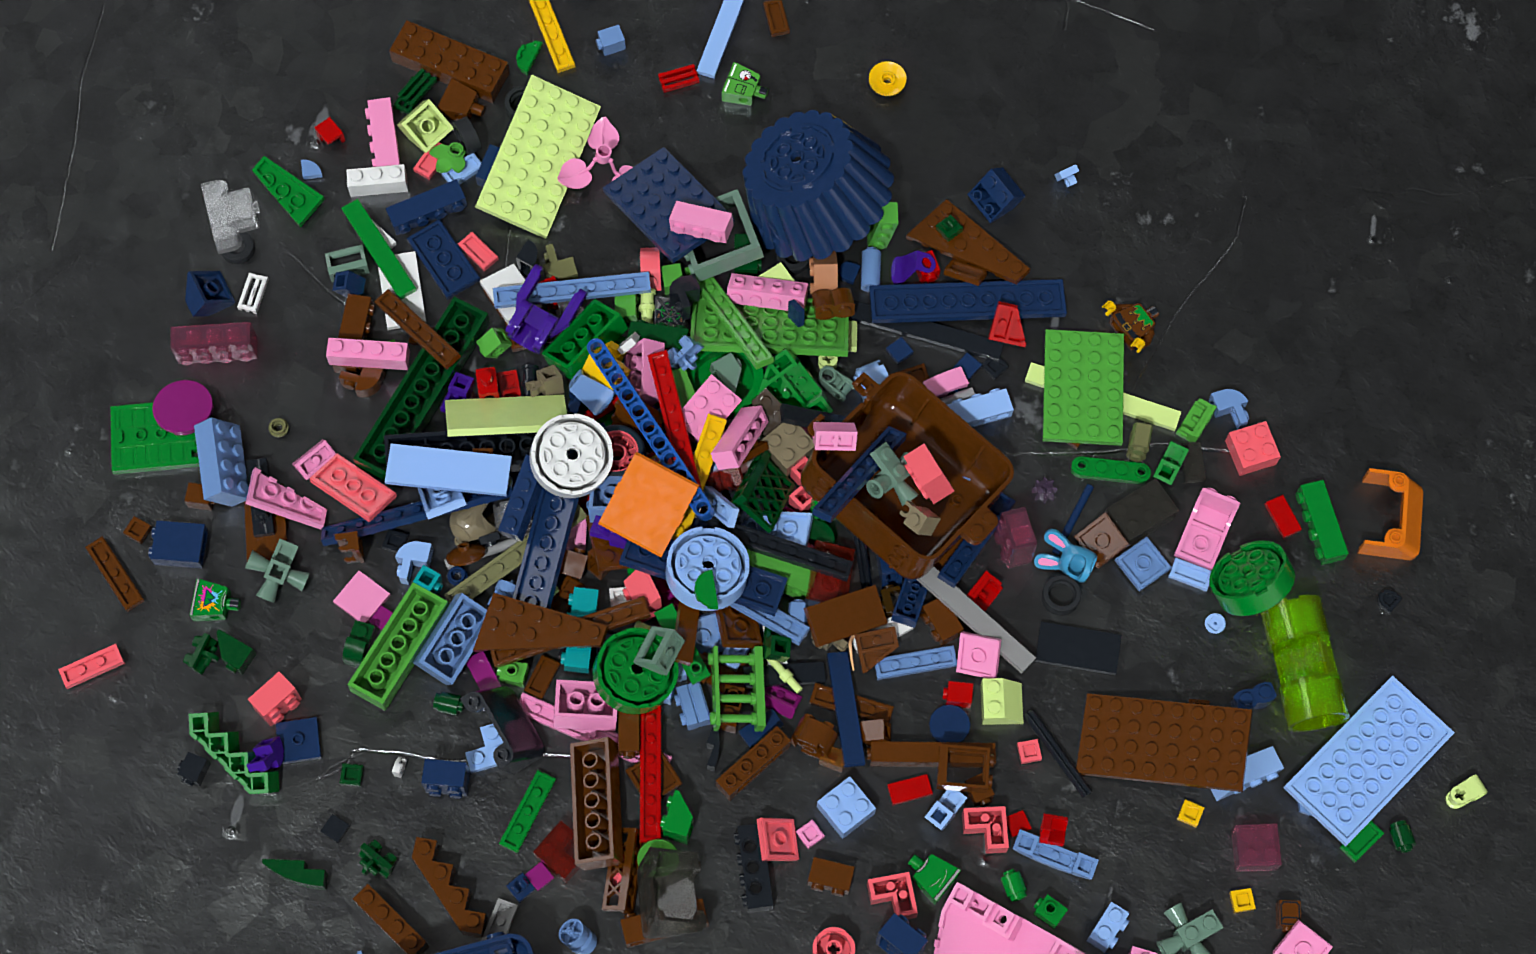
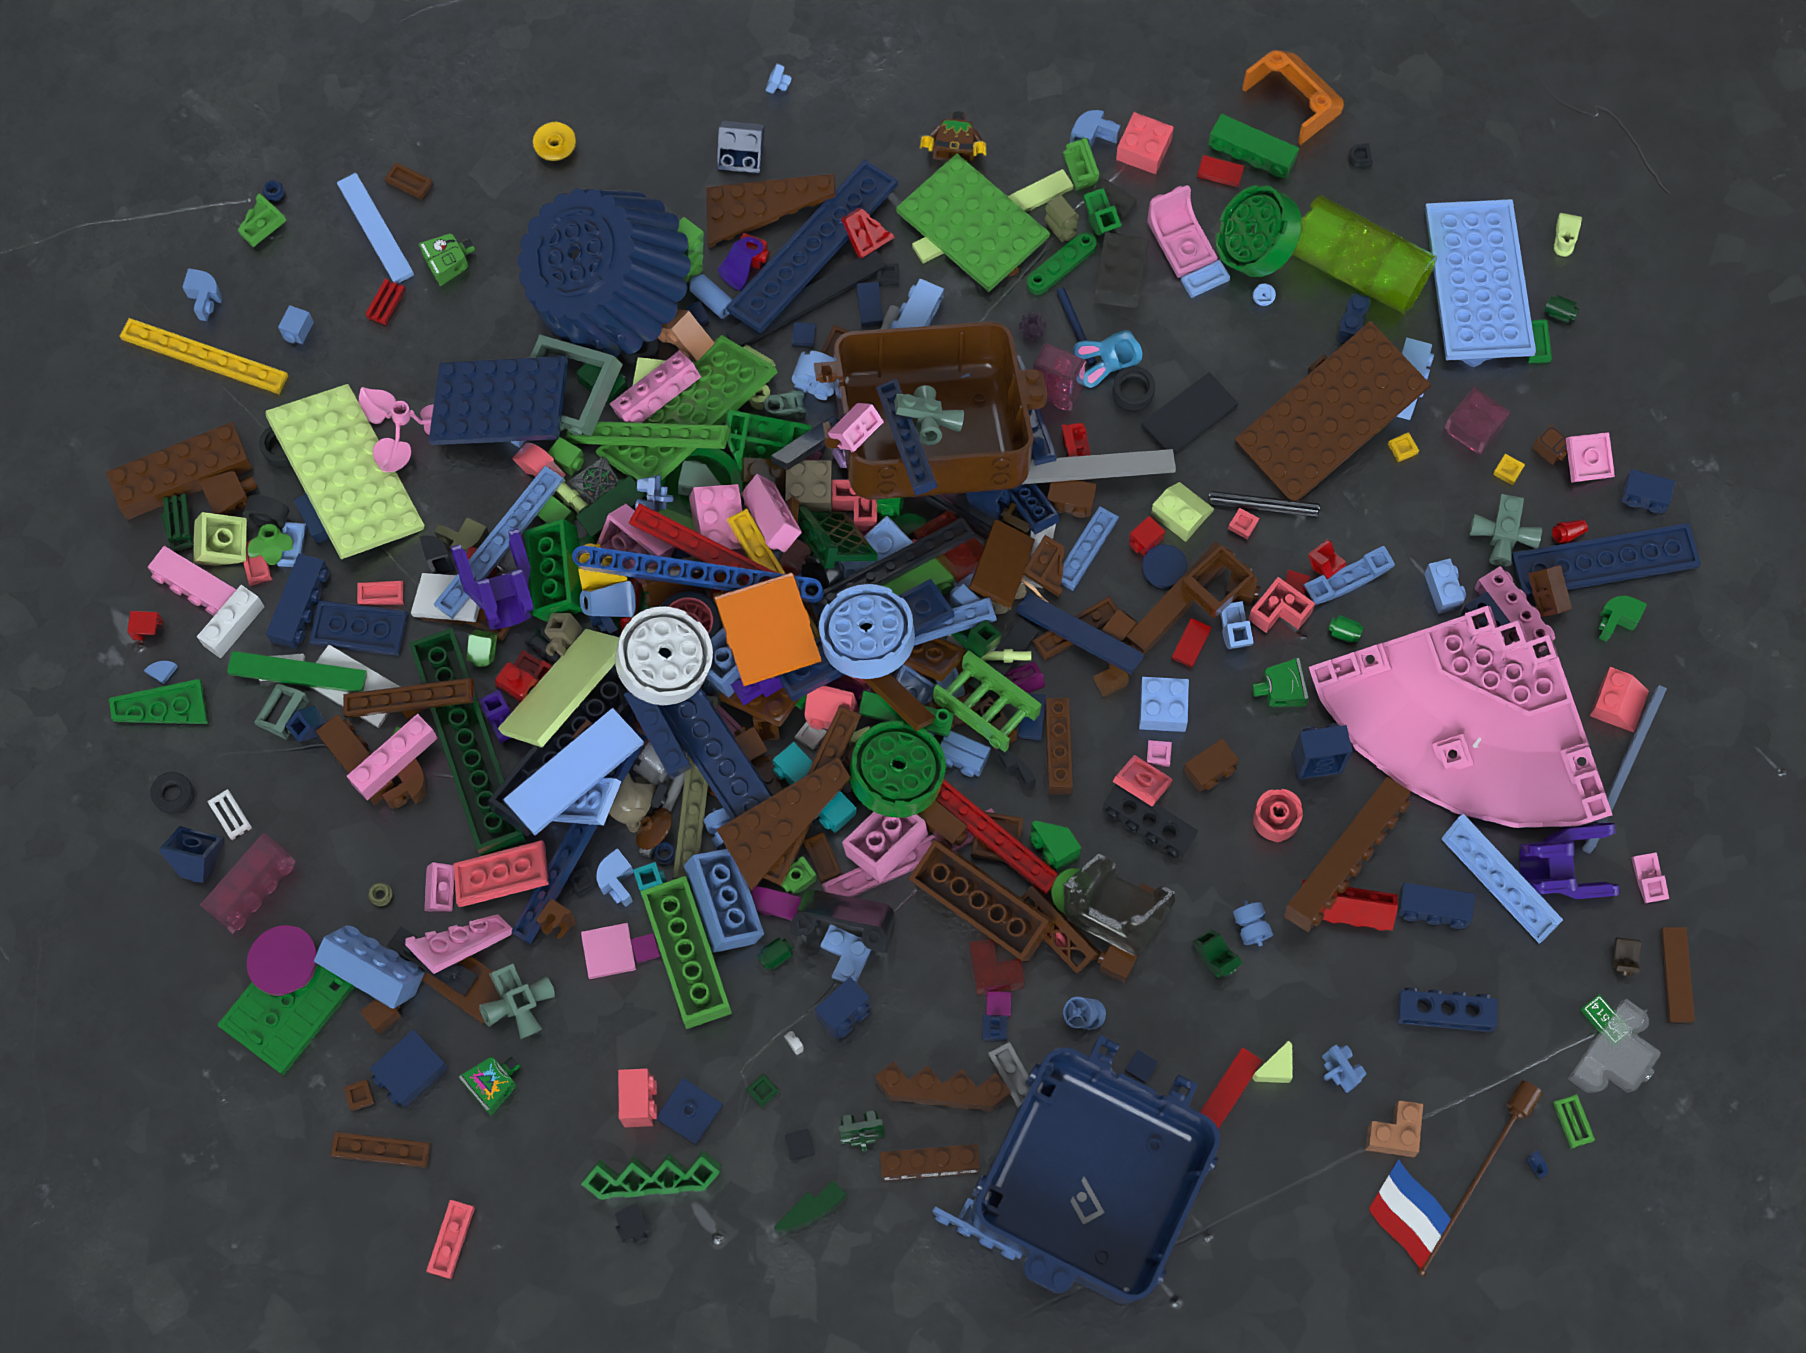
camera: 45 degrees left, 0 degrees up
dark green hips [183,633,219,675] -> none
clear brick [200,180,260,254] -> none
dark green slope [216,629,256,675] -> none
dark purple brick [246,736,284,772] -> none
dark green brick [342,620,376,668] -> none
green tile [499,770,556,854] -> none
green tile [516,40,543,76] -> none
white tile [617,332,640,355] -> none
sand green tile [633,626,685,676] -> none
bright pink brick [669,201,734,243] -> none
black brick [669,274,700,320] -> none
green tile [694,570,718,610] -> none
light blue tile [703,486,739,528] -> none
dark blue tile [788,300,805,327] -> none
reddish brown brick [790,713,838,759] -> none
reddish brown brick [812,288,855,320] -> none
coral brick [867,872,918,919] -> none
dark tan brick [899,501,941,536] -> none
coral brick [903,444,954,504] -> none
bright pink slope [923,367,969,398] -> none
dark green tile [936,215,963,242] -> none
reddish brown tile [944,259,987,286] -> none
bright pink tile [956,631,1001,678] -> none
green brick [1033,894,1068,930] -> none
reddish brown tile [1074,512,1131,569] -> none
medium blue plate [1114,537,1172,592] -> none

